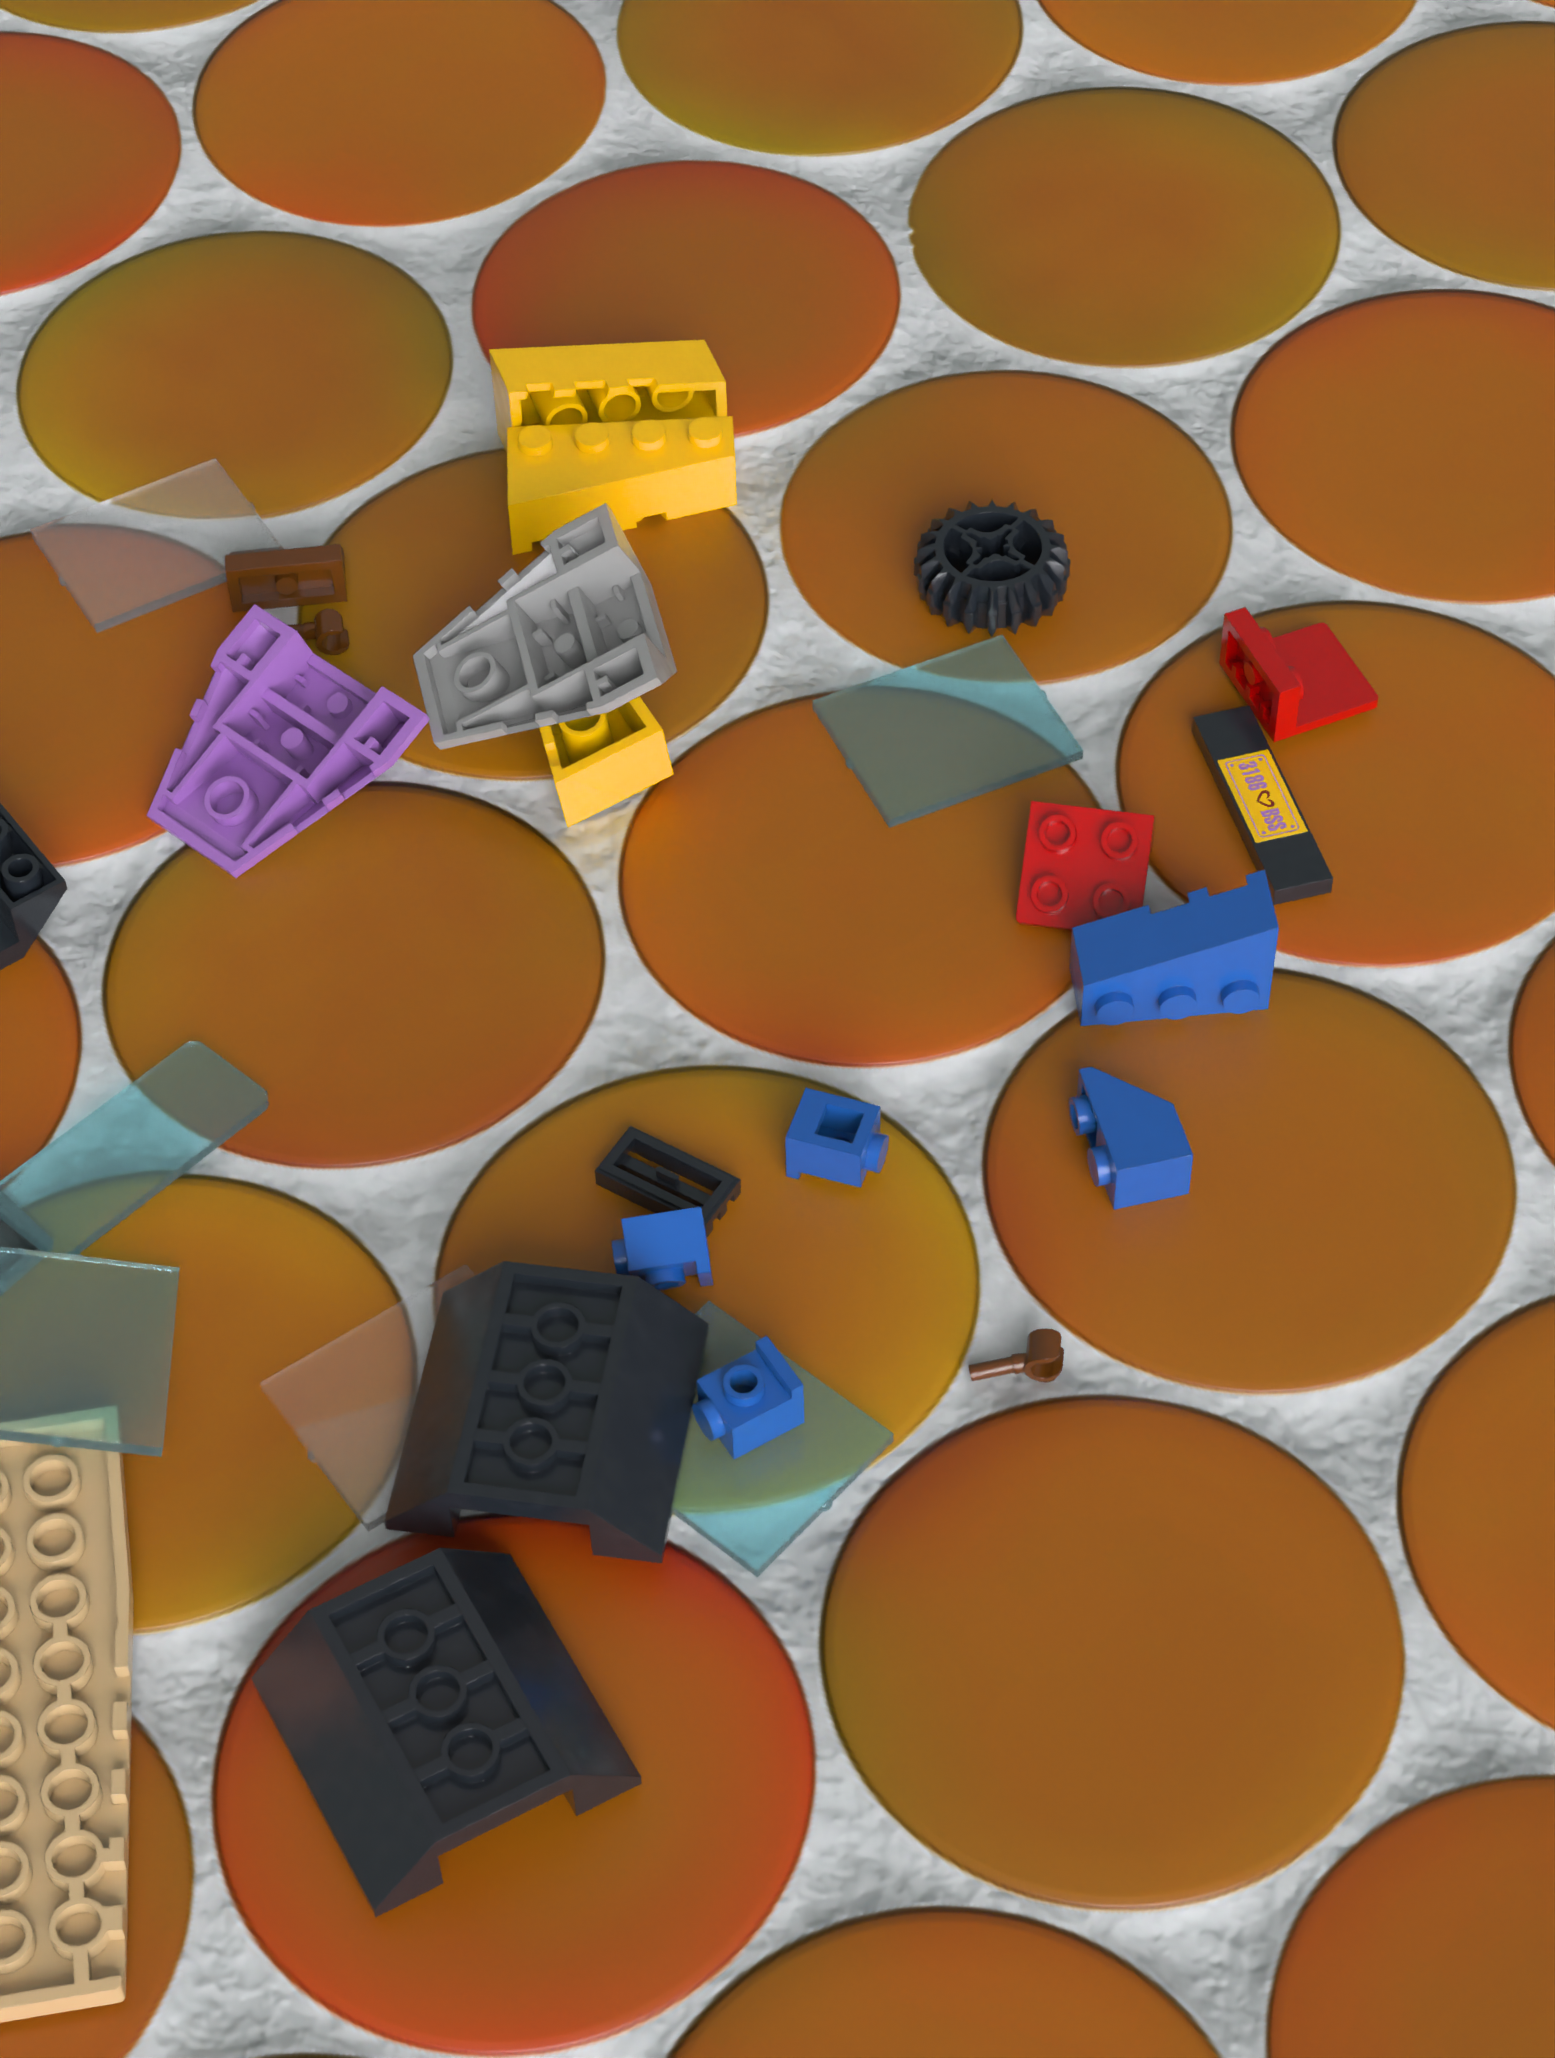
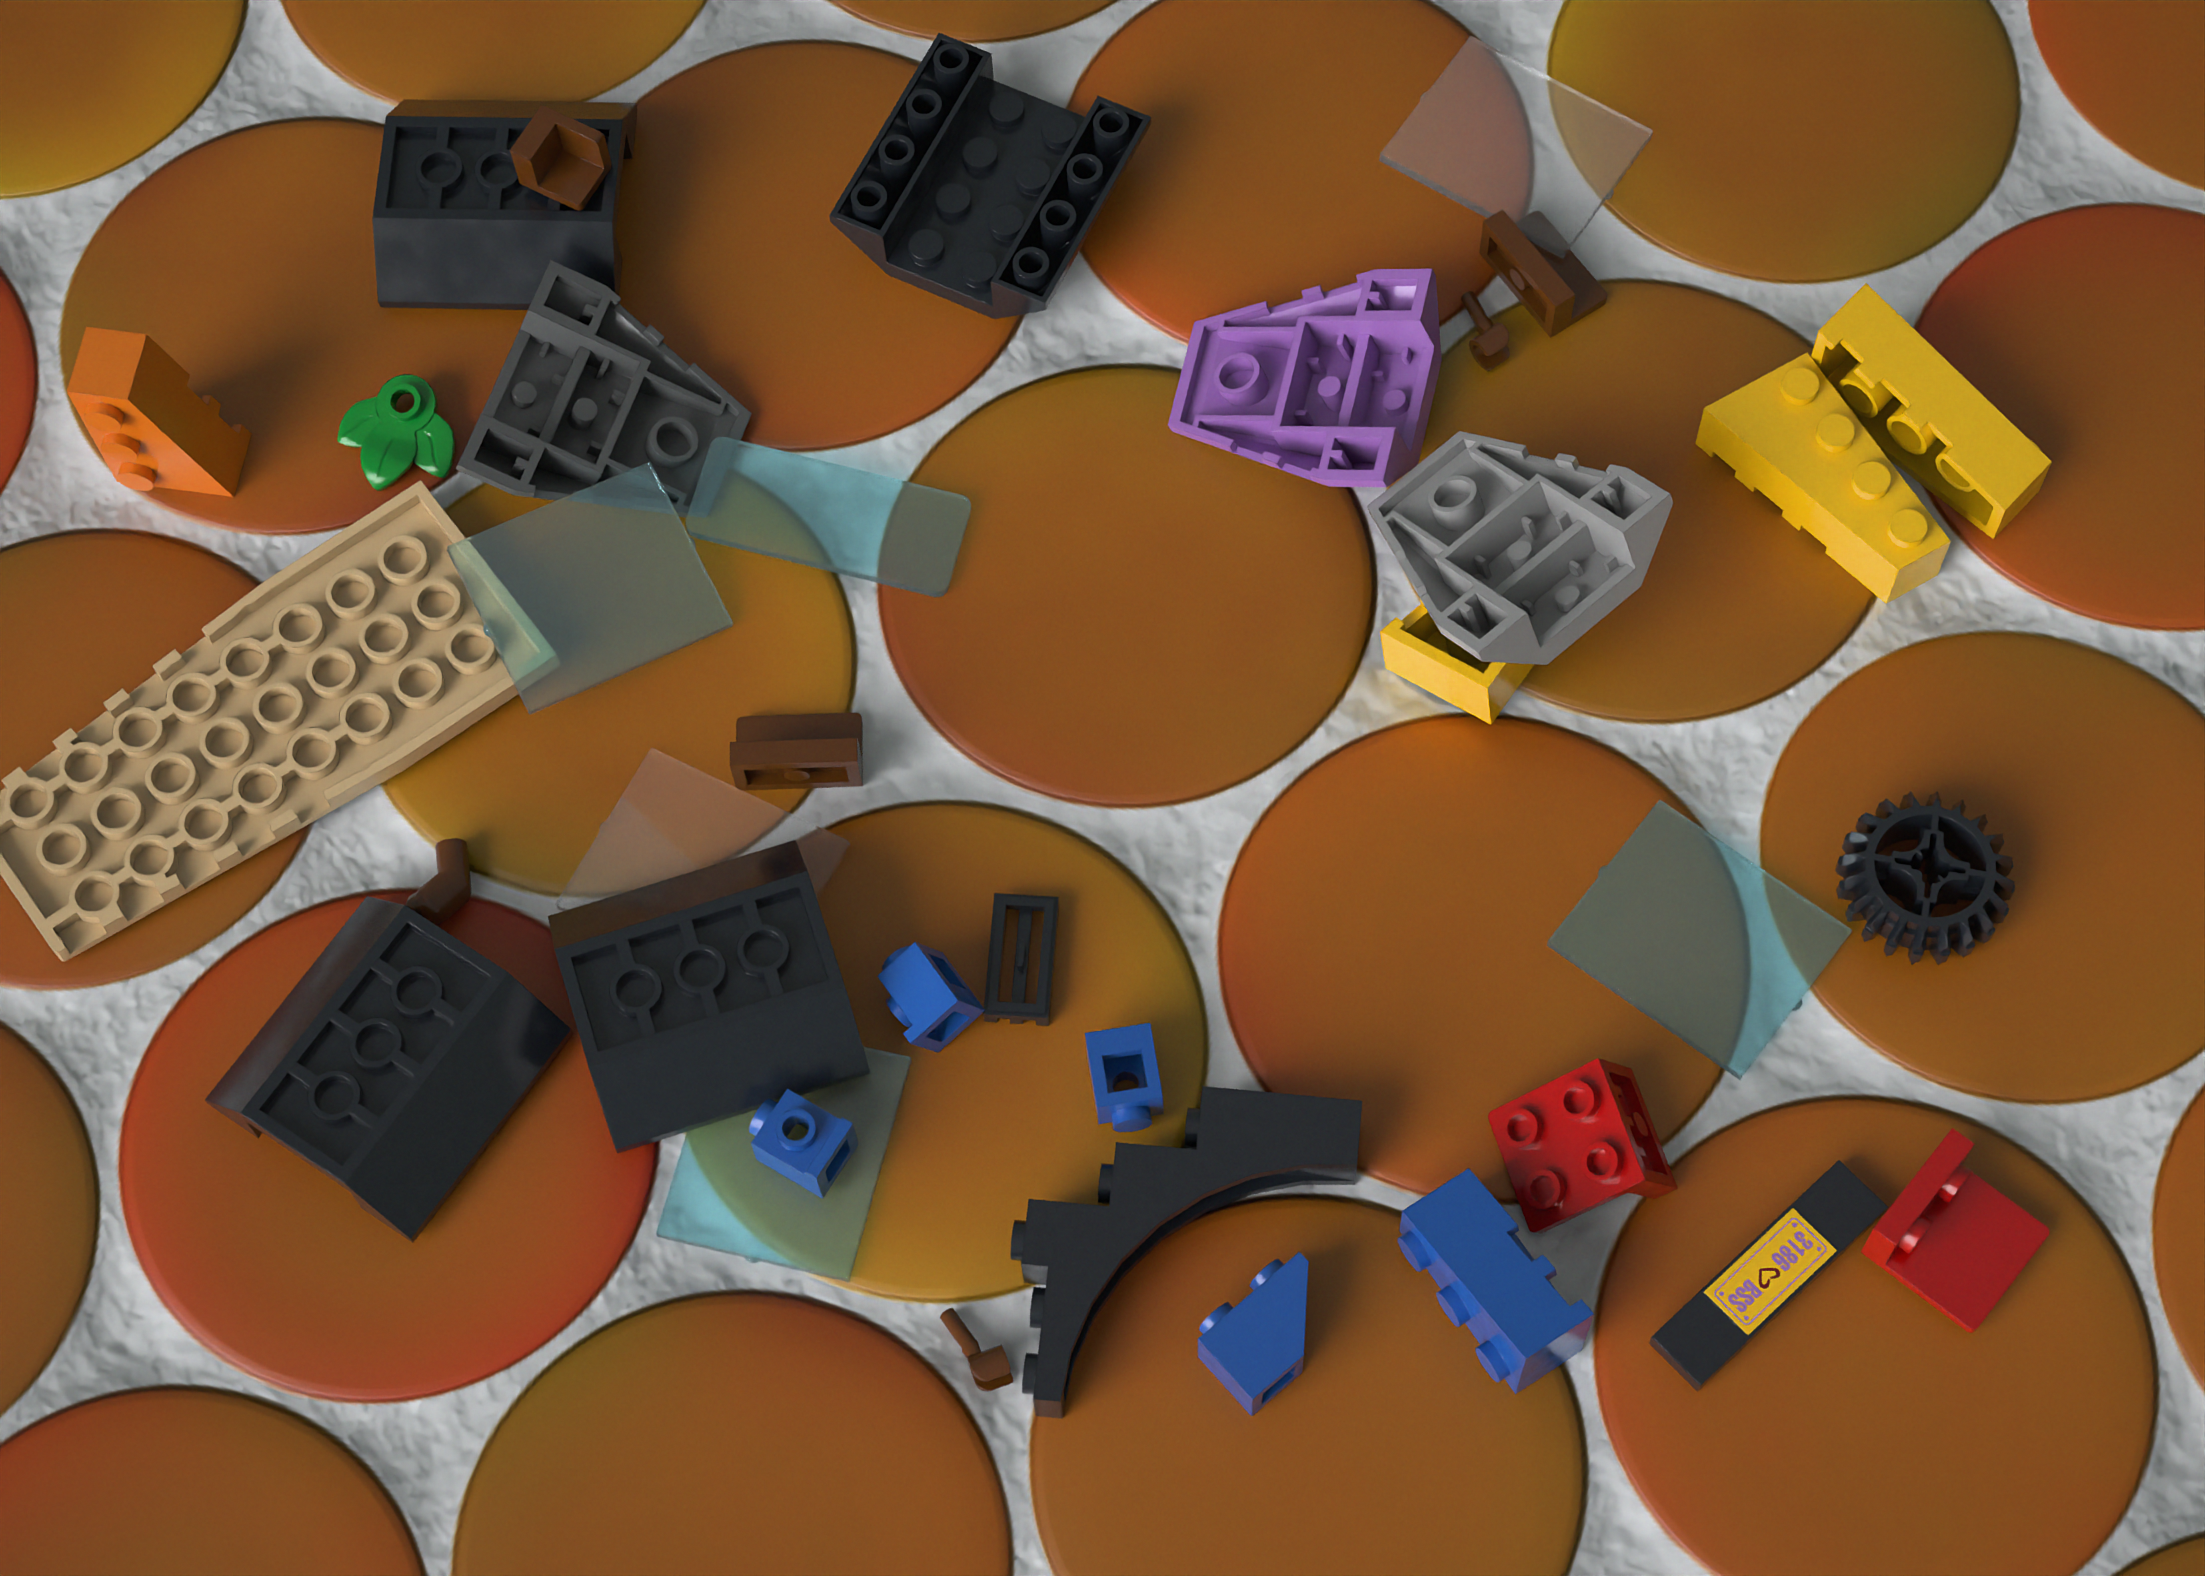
camera: 65 degrees right, 15 degrees up
none -> reddish brown arm [406,838,472,925]
none -> reddish brown panel [730,713,863,791]
none -> black arch [1010,1086,1362,1419]

